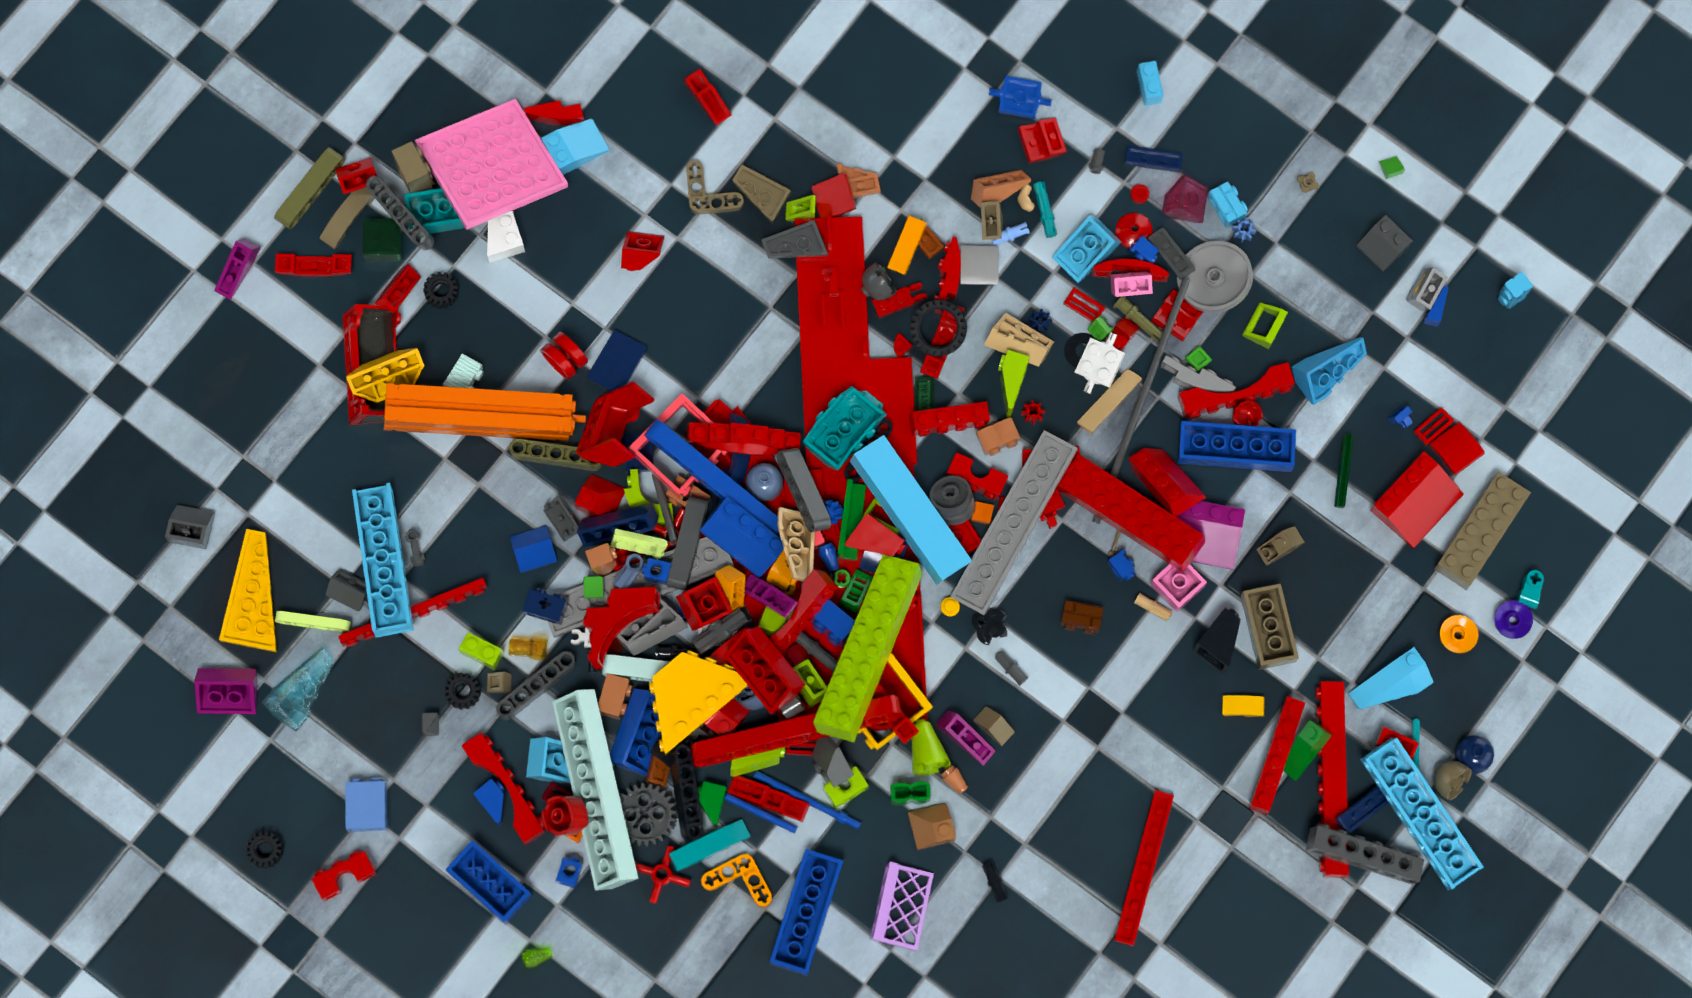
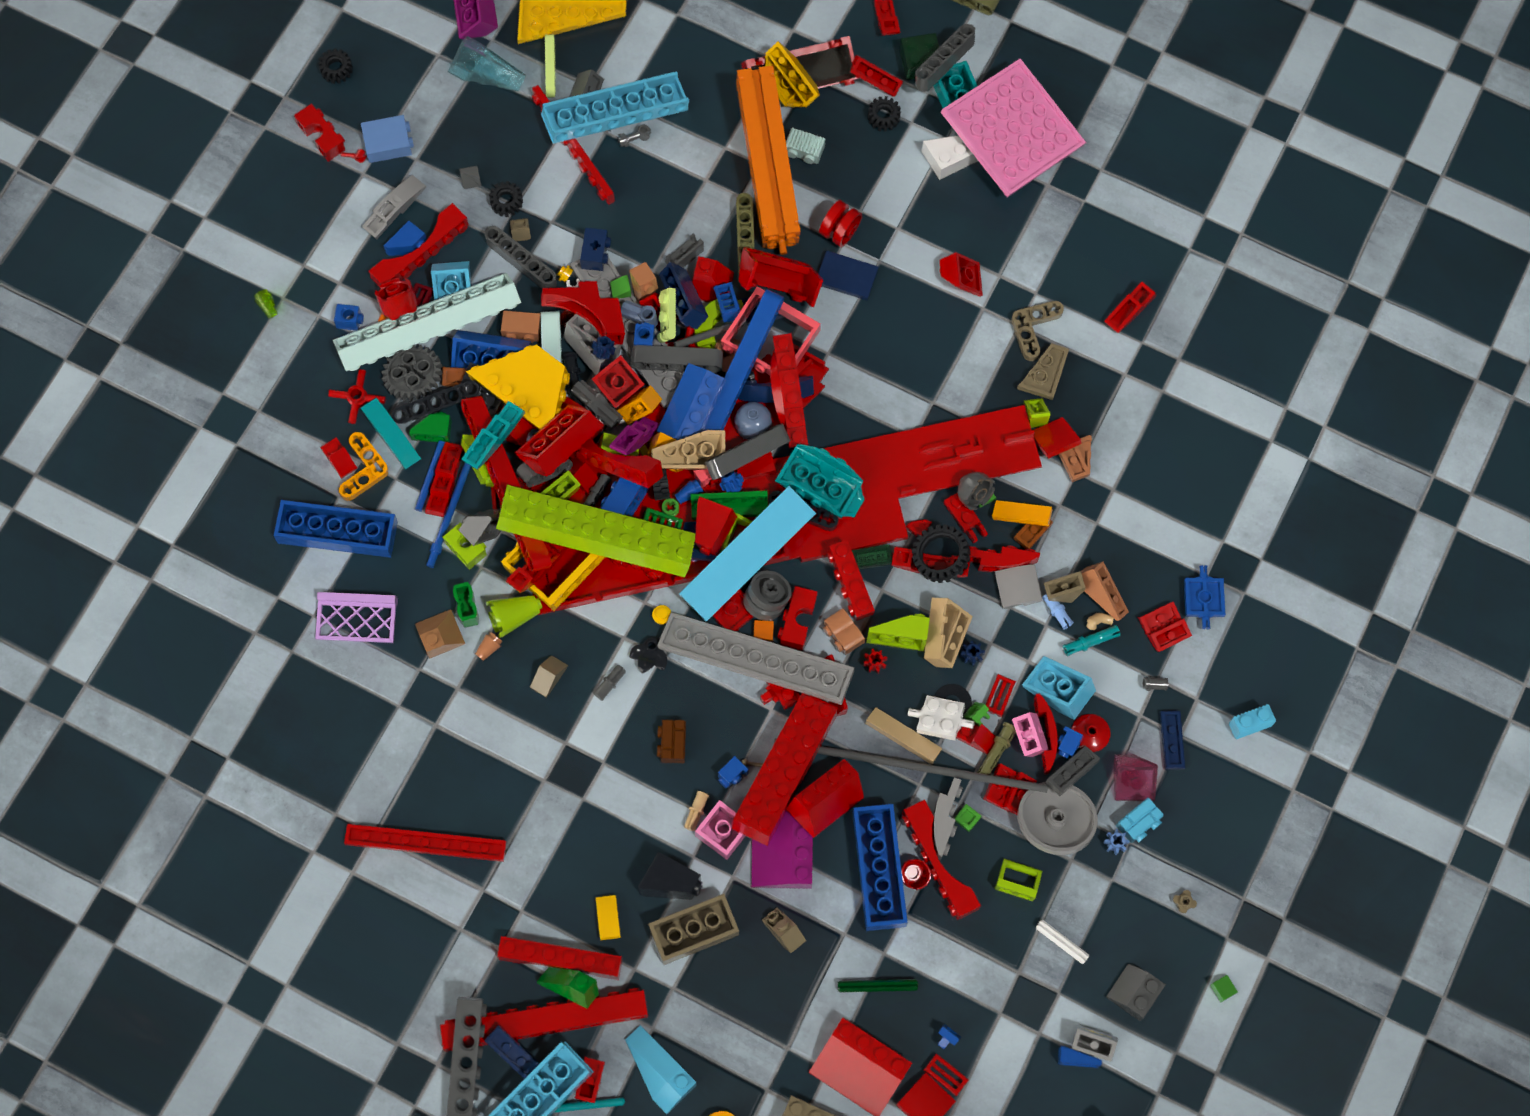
camera: 80 degrees right, 5 degrees down
dark tan slope [319,187,377,250] -> none
red brick [335,157,377,194] -> none
dark tan brick [392,141,435,193] -> none
blue brick [445,840,532,925] -> none
lime brick [459,632,504,671] -> none
clear yellow piece [508,637,548,660] -> none
blue slope [510,526,557,573] -> none
red slope [524,100,584,126] -> none
medium azure slope [541,119,610,175] -> none
dark grey wing [761,220,828,259] -> none
magenta slope [936,710,996,766] -> none
black pin [982,861,1008,903] -> none
red tile [1130,184,1149,204] -> none
dark azure wedge [1292,337,1367,405] -> none
none -> red slope [320,437,357,479]
none -> red hand [341,149,367,163]
none -> light grey slope [362,175,426,239]
none -> teal slope [461,401,525,470]
none -> yellow plate [557,265,573,282]
none -> dark blue gear [592,336,616,359]
none -> blue slope [714,282,740,323]
none -> white axle [1036,920,1089,964]

